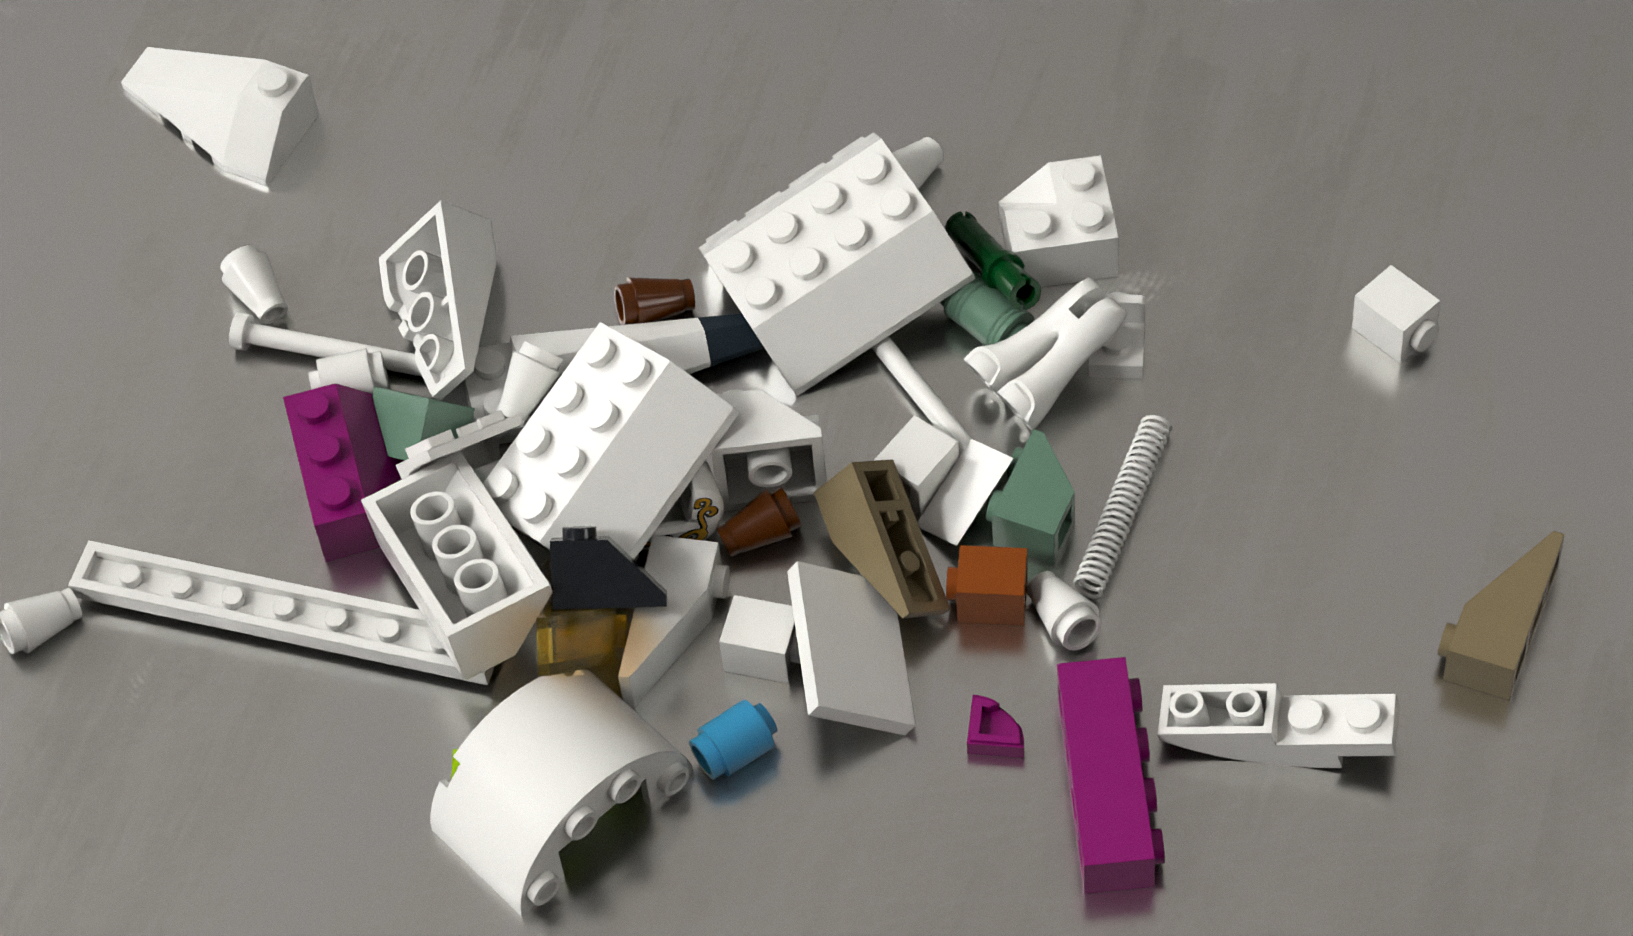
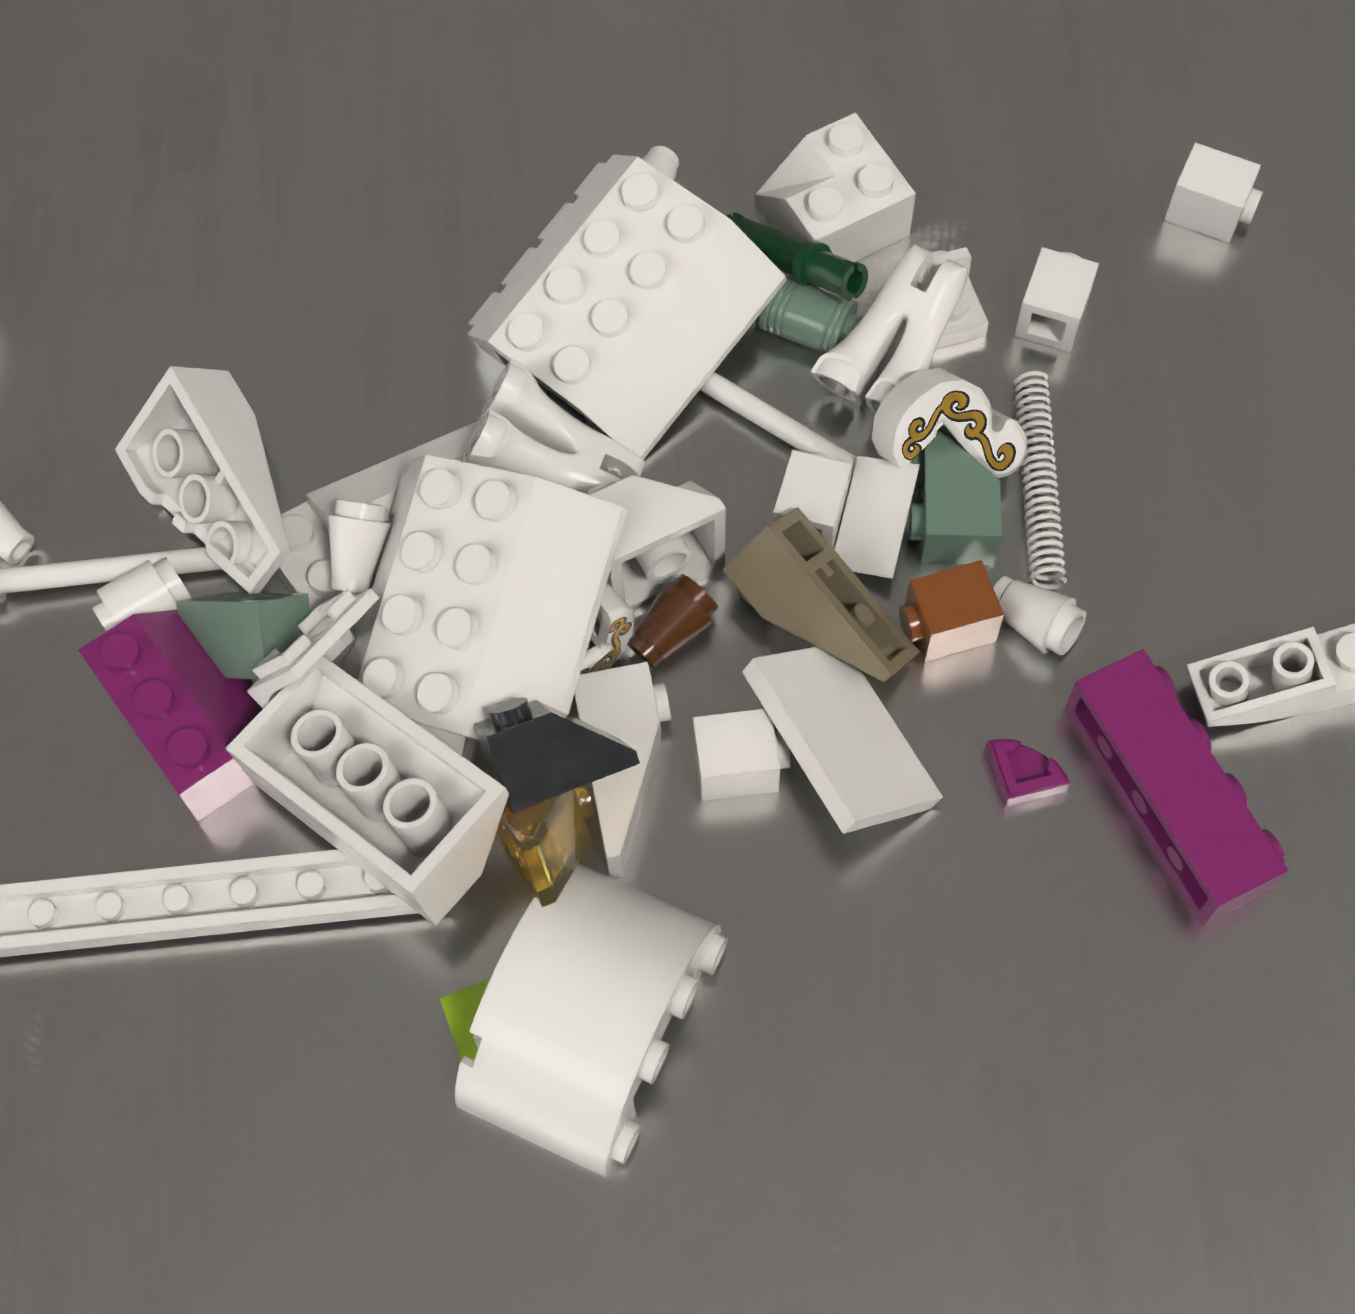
camera: 25 degrees left, 10 degrees up
reddish brown cone [614,277,695,325] -> none
dark azure brick [689,699,778,780] -> none
none -> white piece [462,360,645,494]
none -> white animal [871,368,1027,478]
none -> white brick [1014,247,1099,353]

